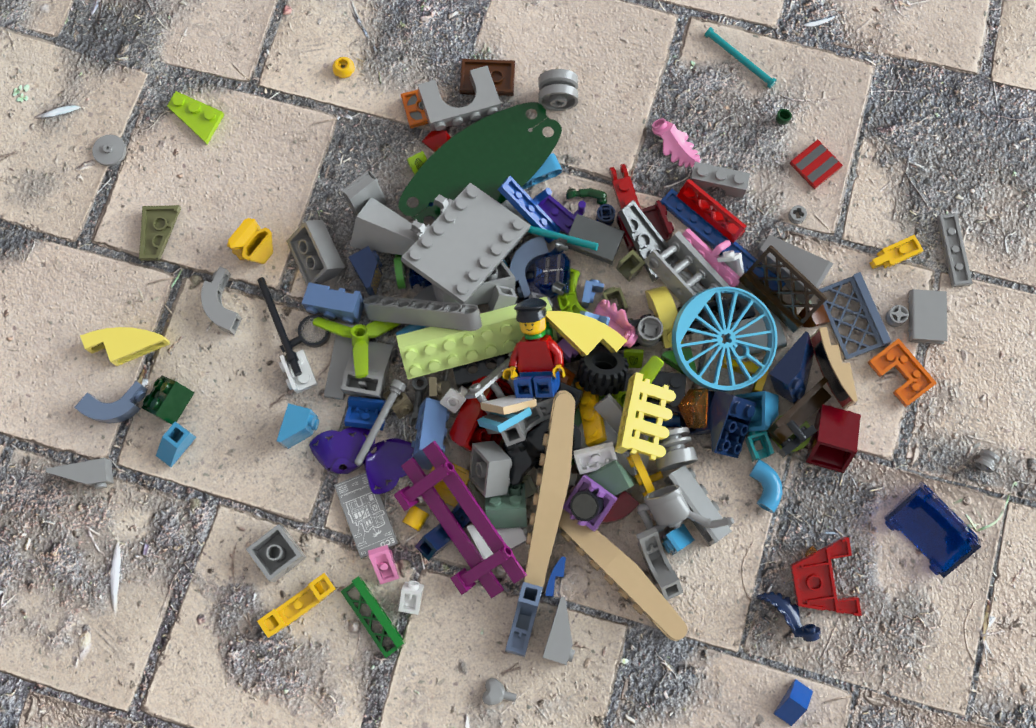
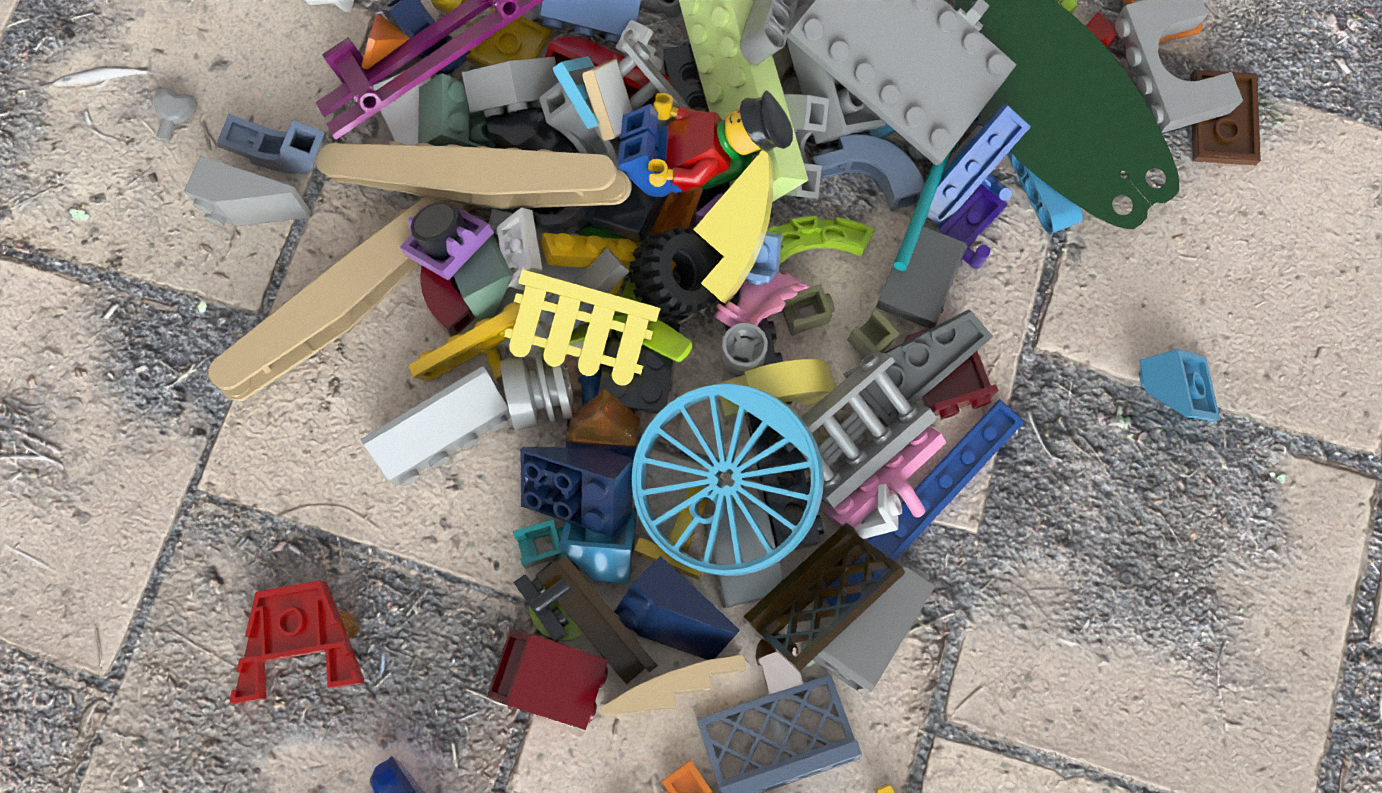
camera: 85 degrees right, 0 degrees up
dark tan bracket [429,377,450,401] -> none
clear blue torso [526,238,571,298] -> none
light grey wheel [538,69,578,111] -> none
blue slope [545,556,566,597] -> none
dark green arm [566,188,607,205] -> none
medium blue bracket [581,279,604,308] -> none
dark blue wheel [596,204,615,226] -> none
red hinge [609,164,641,210] -> none
lime slope [623,349,644,368] -> none
light grey arch [636,527,683,600] -> none
light grey piece [637,485,734,534] -> none
bright pink plant [652,118,701,168] -> none
bright green slope [661,347,697,374] -> none
dark azure slope [661,524,695,555] -> none
red fence [677,179,747,243] -> none
light grey arch [690,162,750,199] -> none
teal bar [704,27,777,88] -> none
dark azure cylinder [749,459,783,513] -> none
dark blue plant [756,592,821,642] -> none
blue slope [773,679,813,726] -> none
dark green hinge [776,109,792,125] -> none
light grey bush [788,205,807,224] -> none
red tile [790,139,843,190] -> none
none -> orange slope [361,14,411,70]
none -> dark azure slope [1139,349,1221,422]

